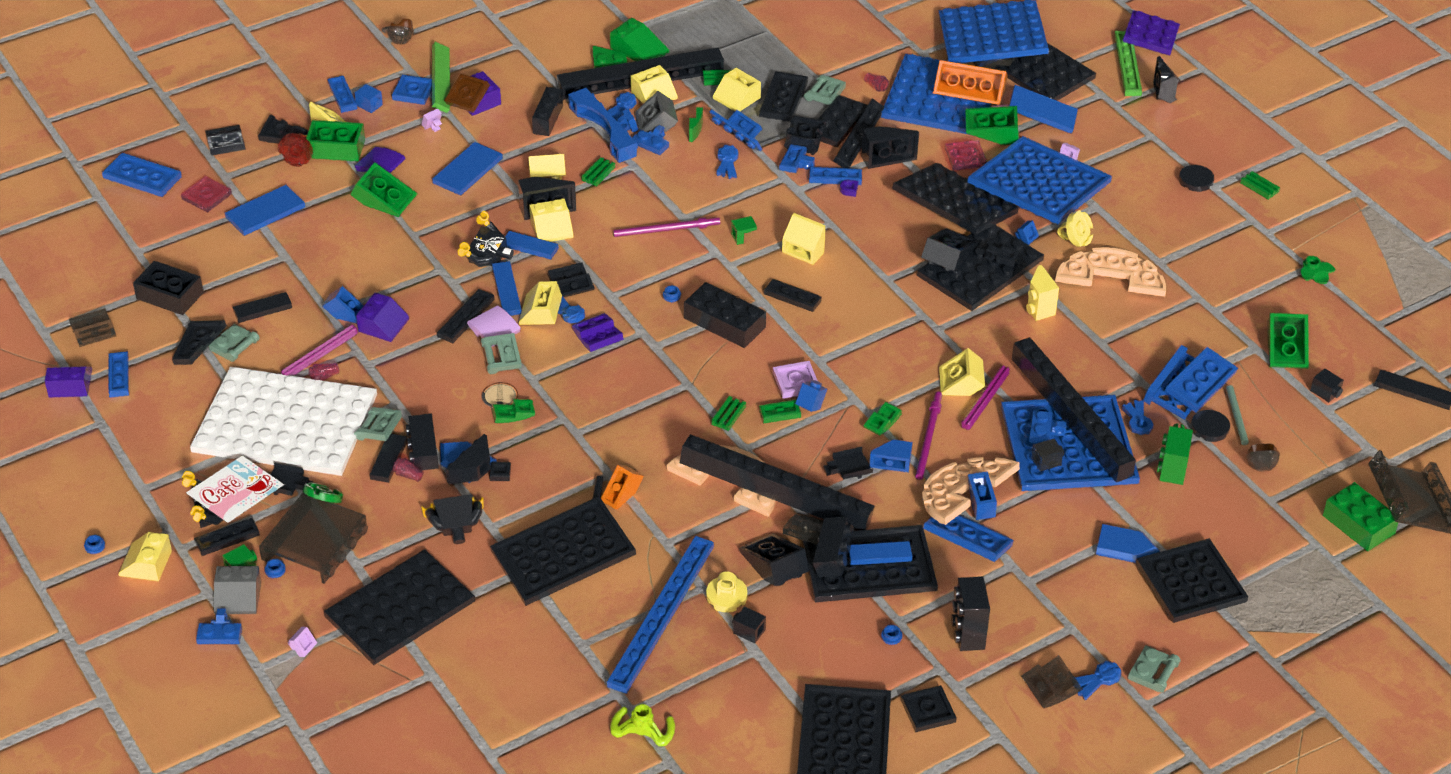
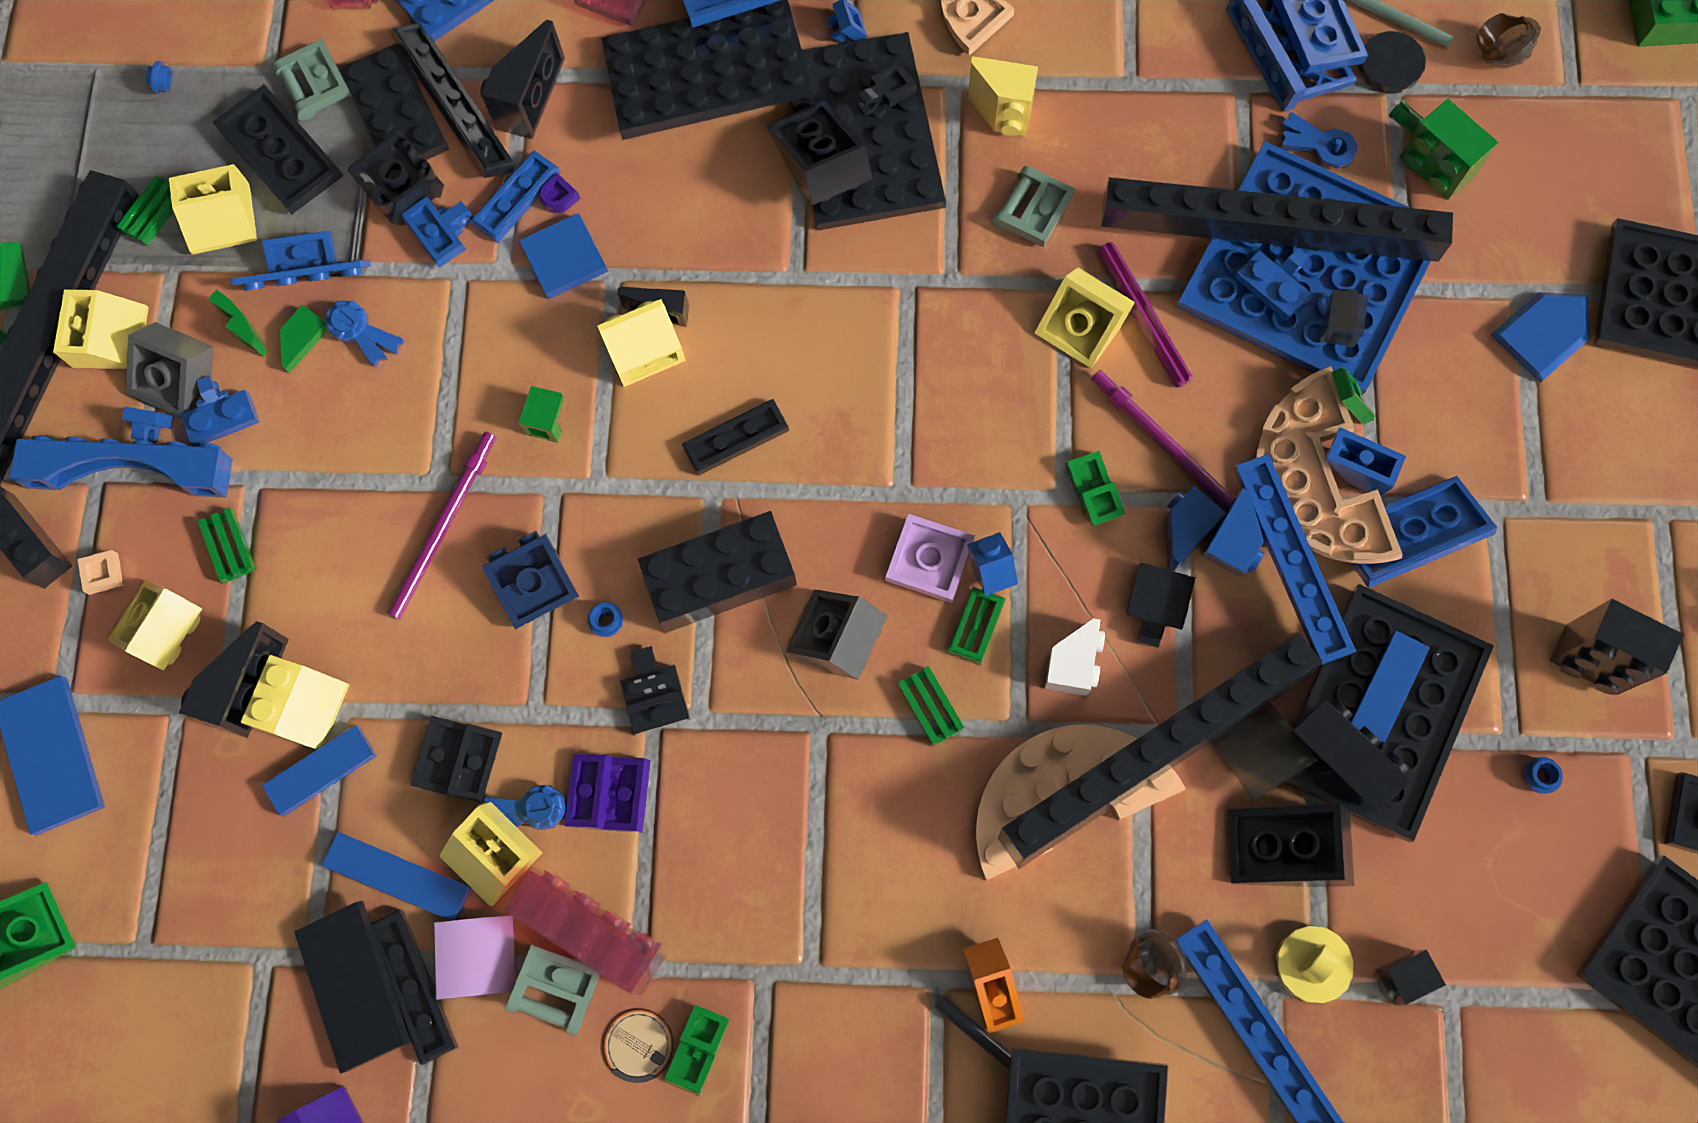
camera: 50 degrees left, 30 degrees up
black torso [457,211,514,267] -> none
blue piece [608,92,637,120] -> none
none -> light nougat plate [78,550,123,595]
none -> blue plate [146,60,172,94]
none -> green tile [280,305,328,373]
none -> black tile [294,901,411,1074]
none -> dark blue plate [482,530,579,629]
none -> clear pink brick [504,869,666,995]
none -> blue tile [519,213,608,300]
none -> black slope [617,287,689,327]
none -> black piece [620,646,691,736]
none -> dark grey slope [786,589,887,680]
none -> sand green plate [991,166,1076,248]
none -> white slope [1044,618,1105,696]
none -> clear smoke piece [1122,929,1187,999]
none -> blue slope [1202,488,1265,576]
none -> blue plate [1233,454,1356,665]
none -> green tile [1331,367,1375,425]

